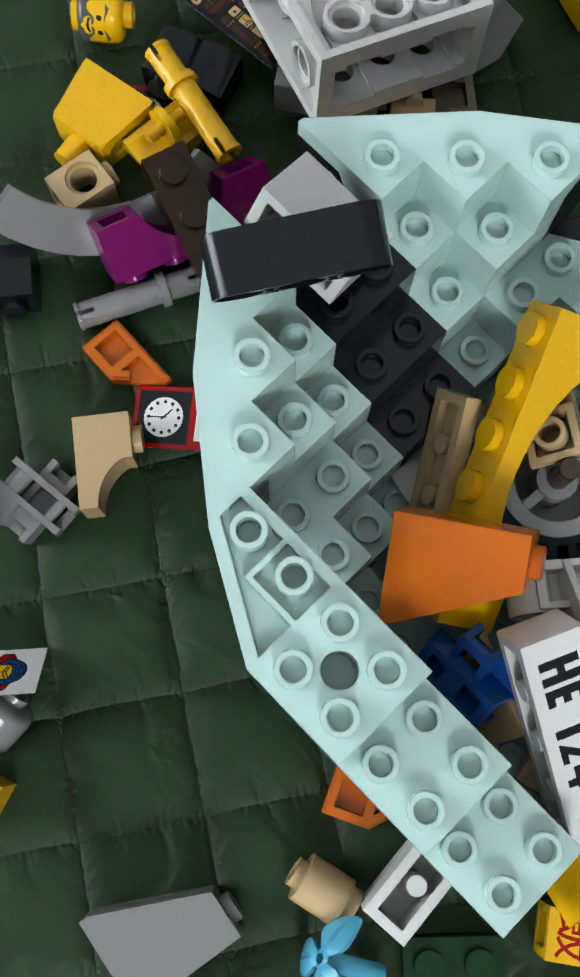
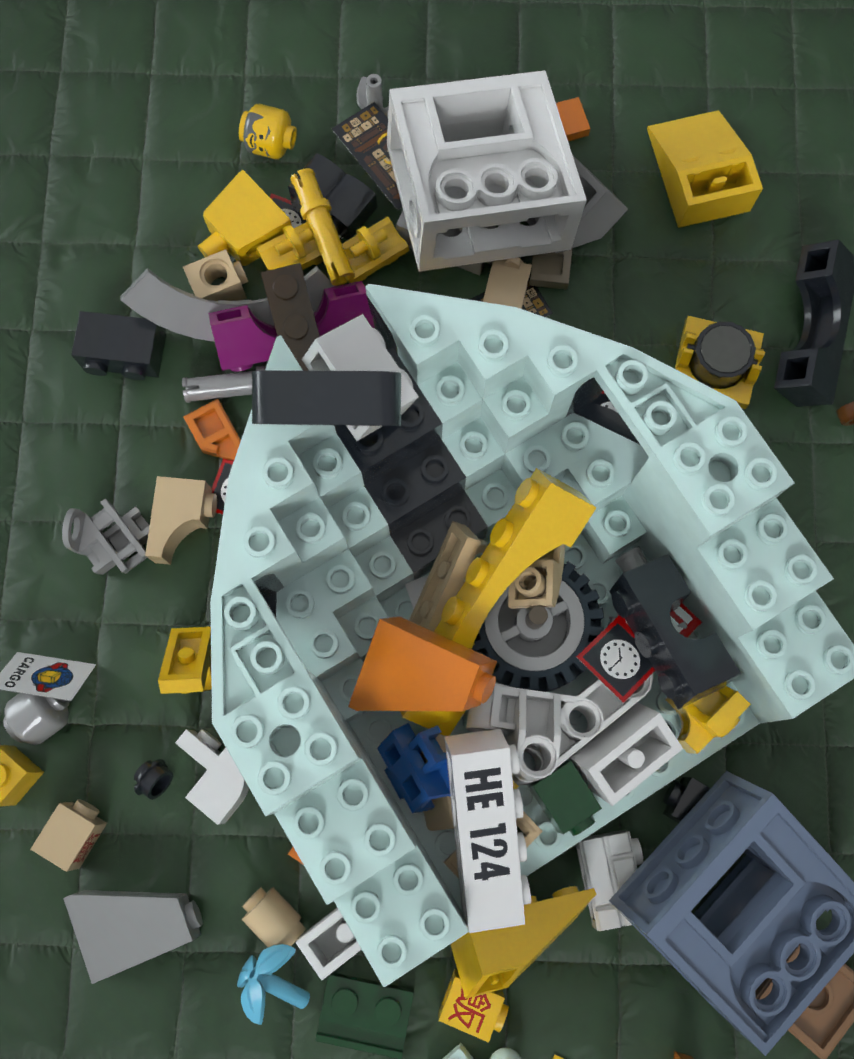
camera: 15 degrees right, 0 degrees up
none -> tan brick [30,799,107,872]
none -> black plate [134,759,173,800]
none -> yellow slope [158,626,212,694]
none -> white brick [175,729,249,825]
none -> yellow hips [342,216,409,283]

